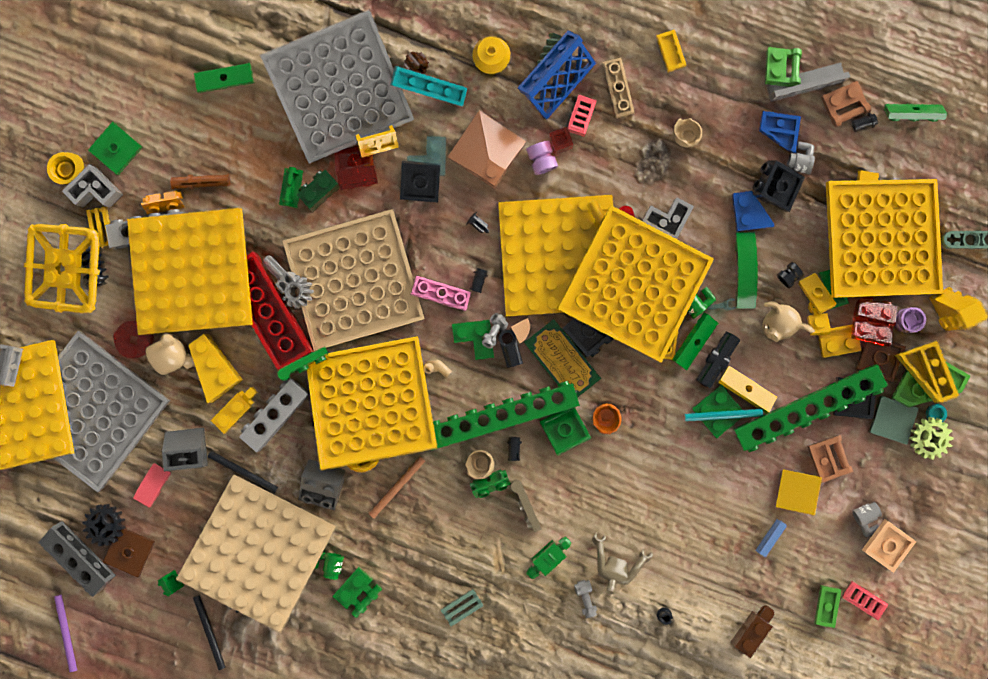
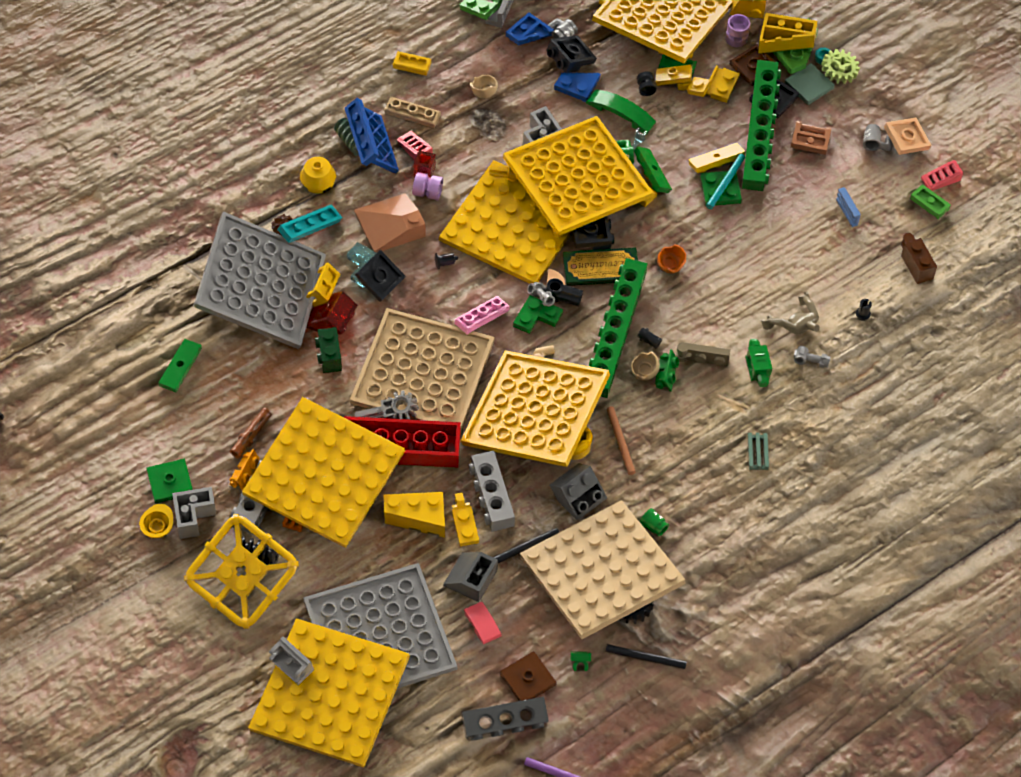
camera: 65 degrees left, 30 degrees down
black gear [82,504,126,546] -> none
yellow tile [86,207,110,247] -> none
clear red plate [113,321,154,359] -> none
tan piece [146,334,195,375] -> none
green plate [278,346,328,381] -> none
green hinge [279,167,304,208] -> none
green plate [332,567,382,618] -> none
black pin [469,268,488,293] -> none
green plate [540,407,591,456] -> none
black piece [696,331,740,389] -> none
tan piece [762,301,815,342] -> none
yellow tile [776,469,822,516] -> none
clear red plate [851,296,898,347] -> none

